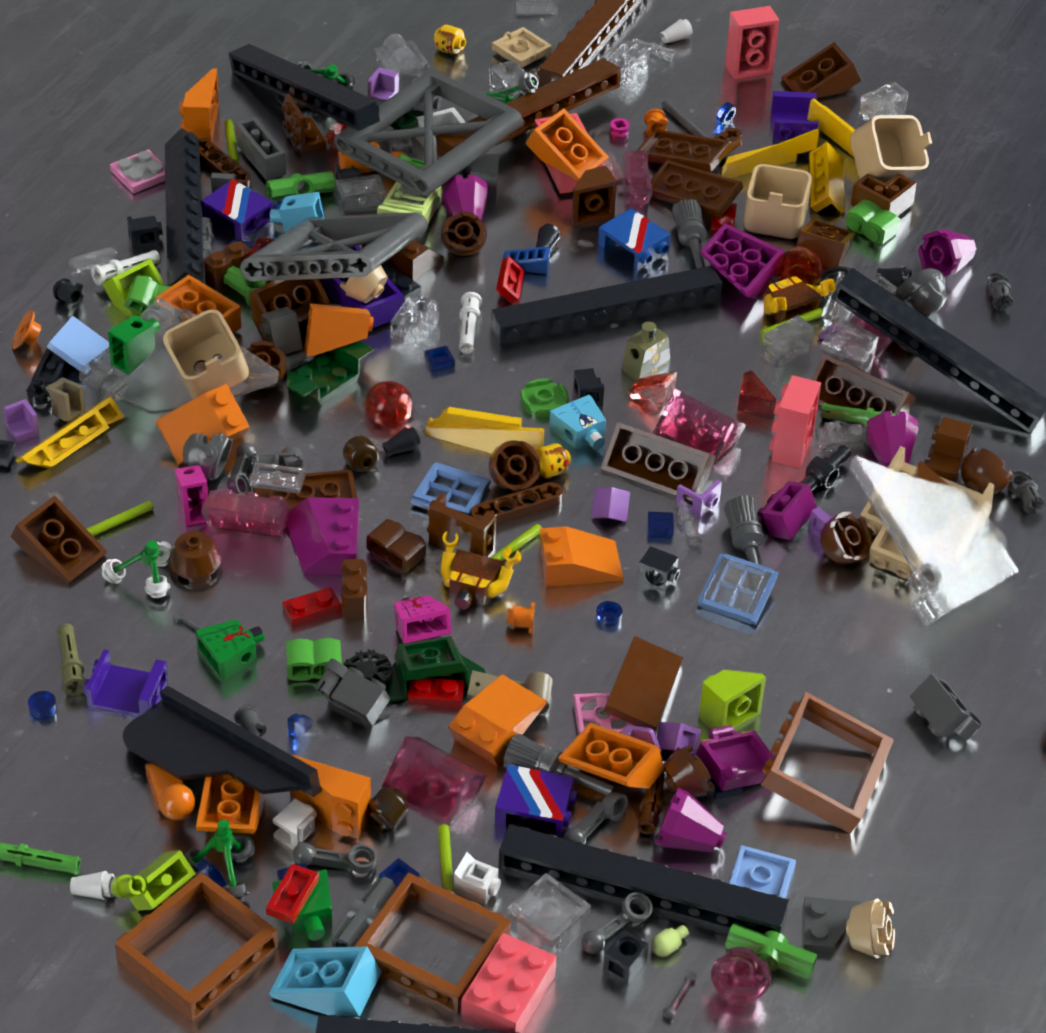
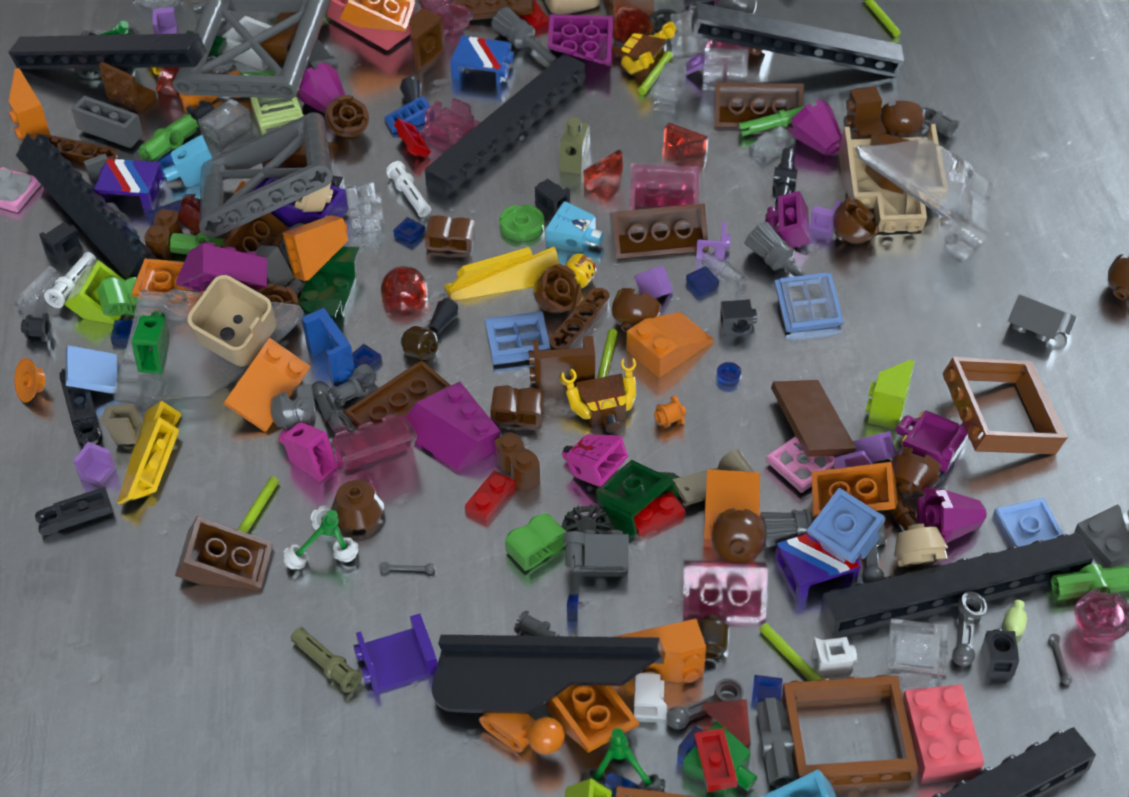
camera: 30 degrees left, 5 degrees up
clear blue tile [28,691,57,718] -> none
green torso [196,619,265,682] -> none
lime bar [224,119,239,164] -> none
clear plate [250,462,305,494] -> none
coral brick [769,375,821,469] -> none
none -> magenta wedge [176,242,267,292]
none -> blue window [302,308,355,387]
none -> clear blue tile [352,344,382,375]
none -> clear pink panel [420,98,481,150]
none -> reddish brown brick [425,215,475,254]
none -> reddish brown cylinder [612,288,661,333]
none -> clear red slope [701,699,751,746]
none -> reddish brown cylinder [711,508,766,564]
none -> medium blue panel [807,488,885,564]
none -> tan cone [894,524,948,567]

